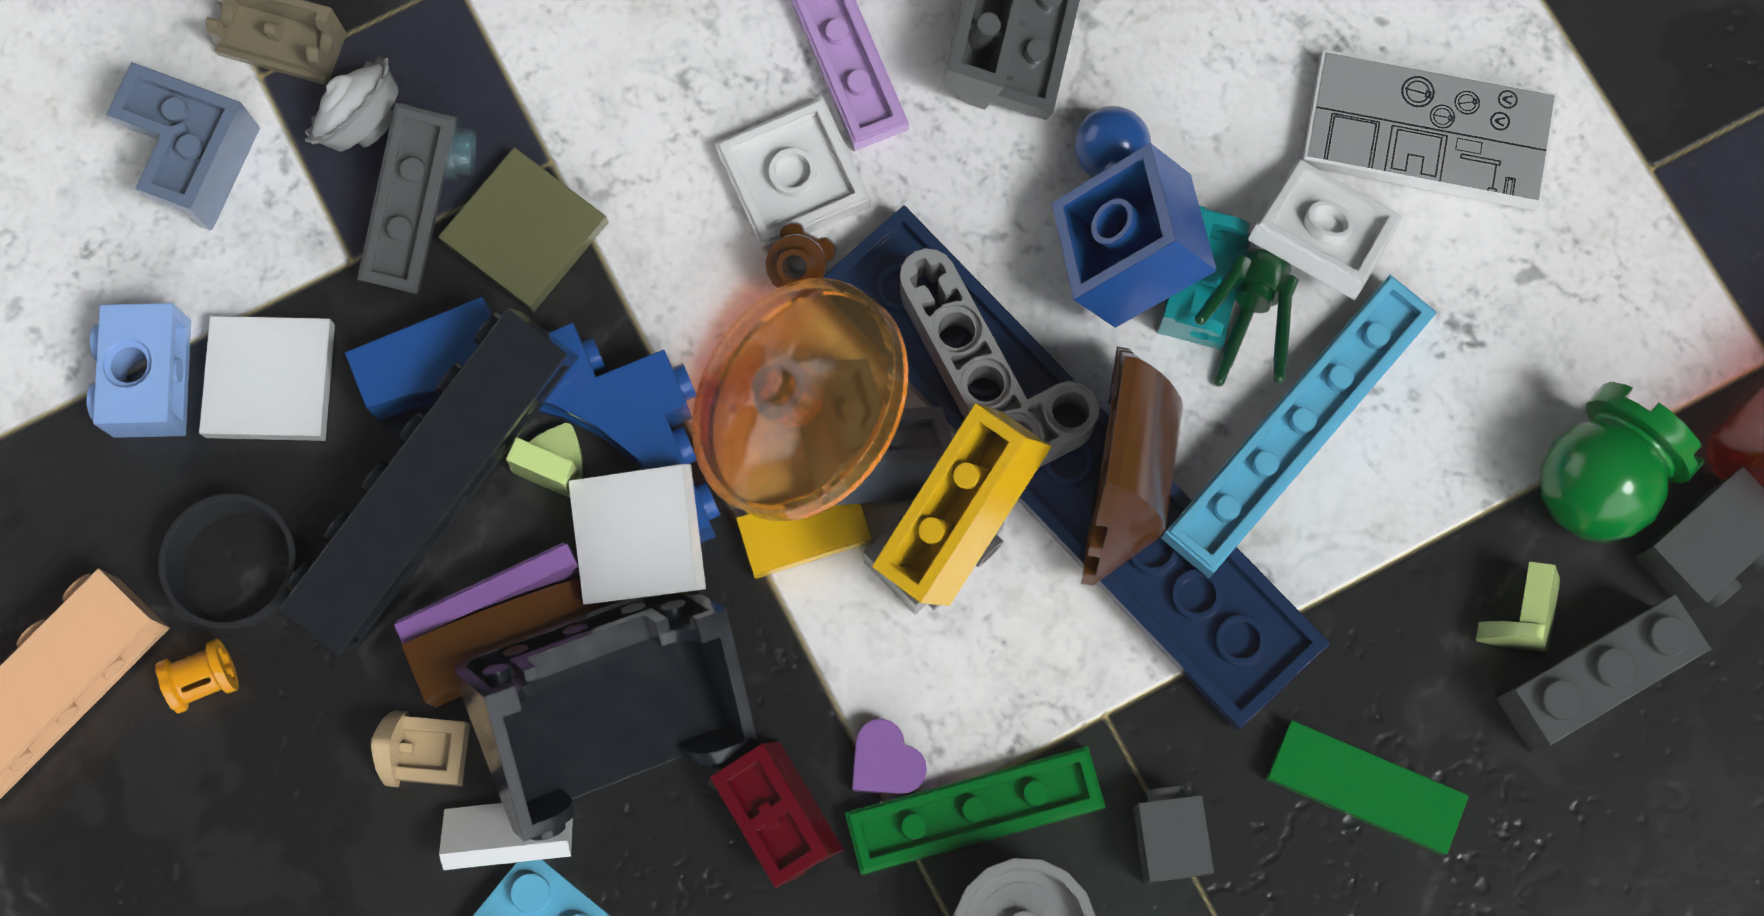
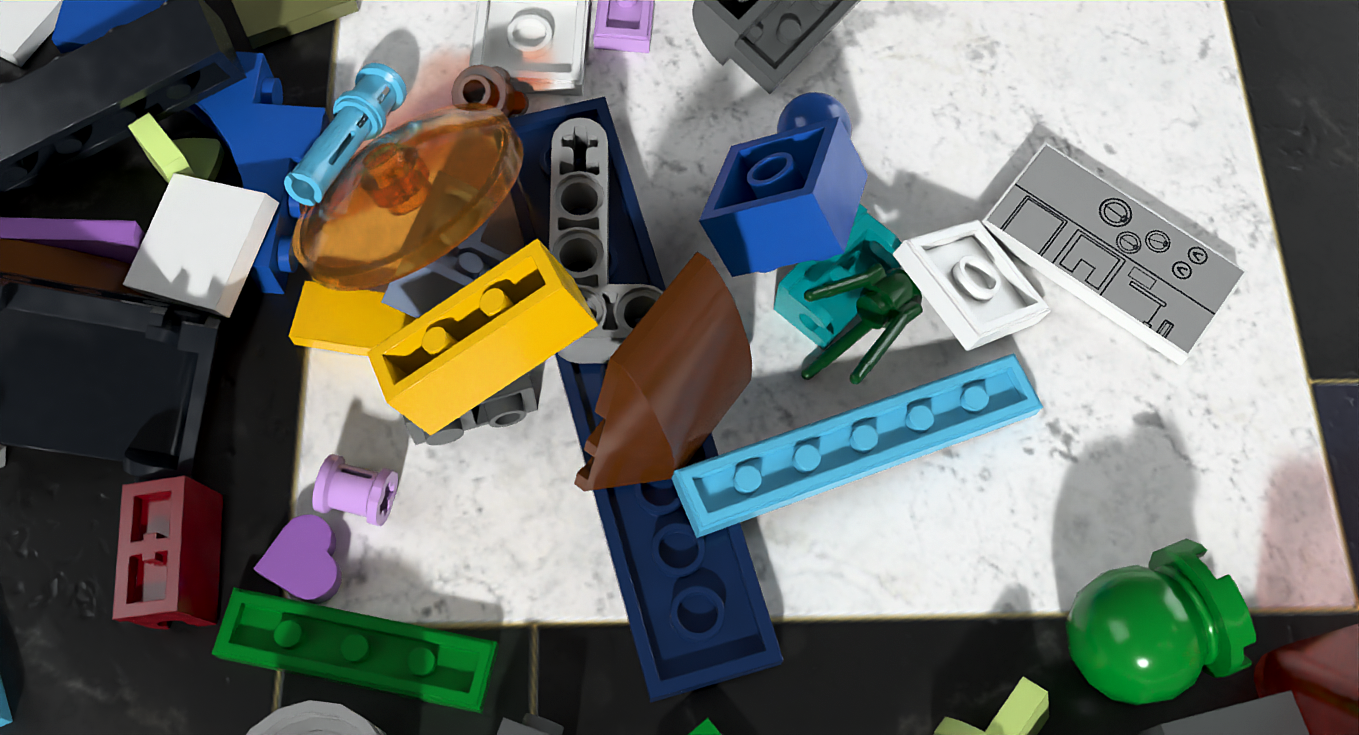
camera: 20 degrees right, 10 degrees down
none -> medium azure pin [284,63,407,206]
none -> lavender bush [312,454,398,527]

